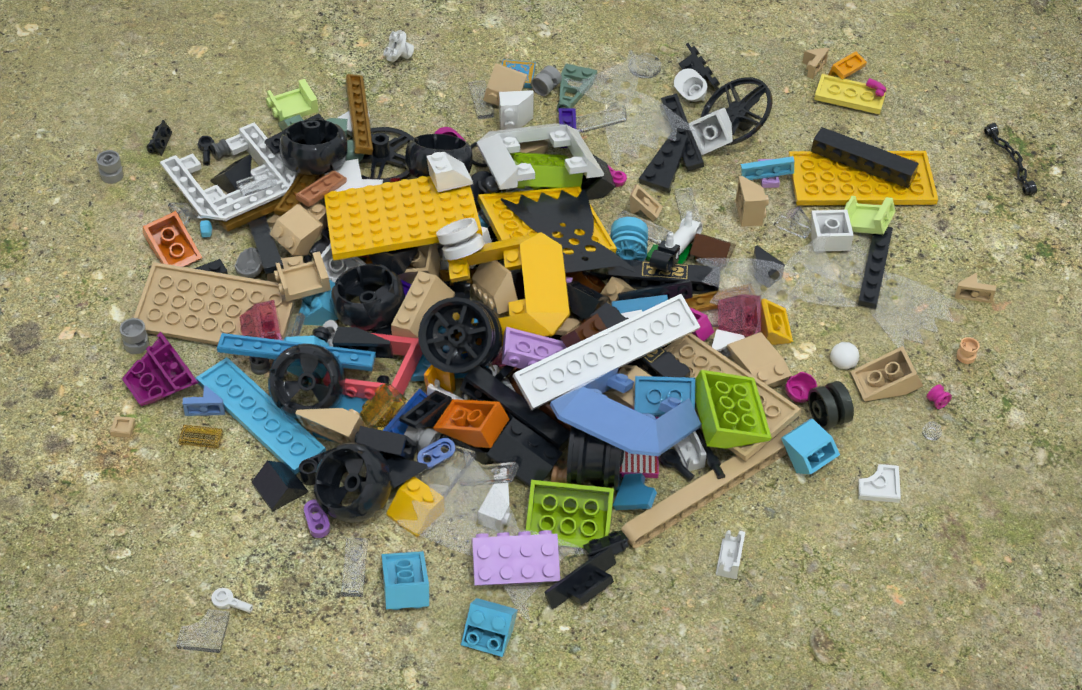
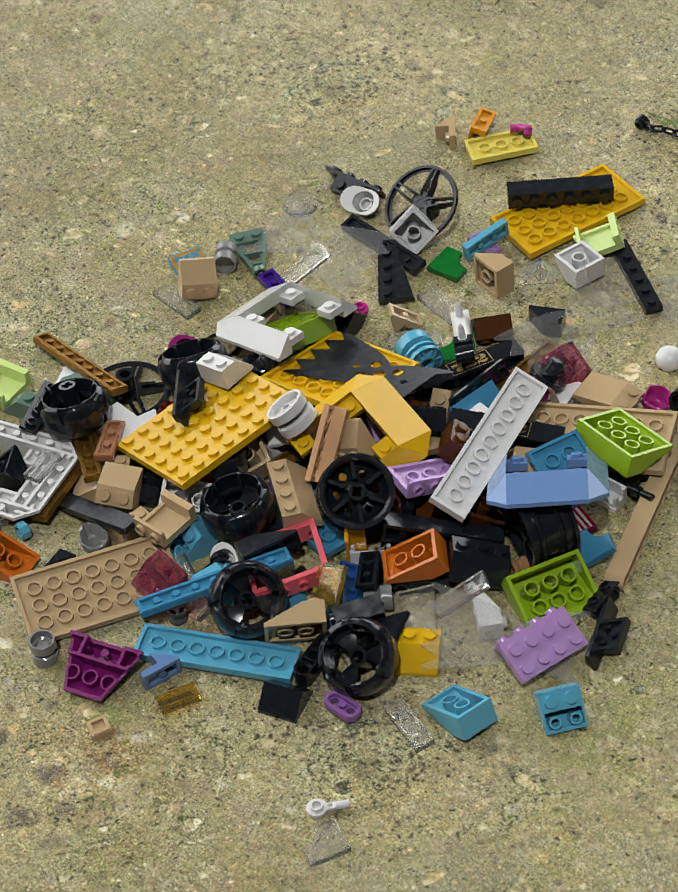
camera: 25 degrees left, 5 degrees down
white plate [383,30,414,62] -> none
plate [417,438,455,470] -> none
white slope [499,90,534,130] -> none
black plate [660,449,695,481] -> none
yellow slope [757,298,793,345] -> none
none -> black bracket [172,369,205,427]
none -> light nougat fence [305,404,349,482]
none -> green tile [427,246,467,283]
none -> black plate [529,357,566,392]

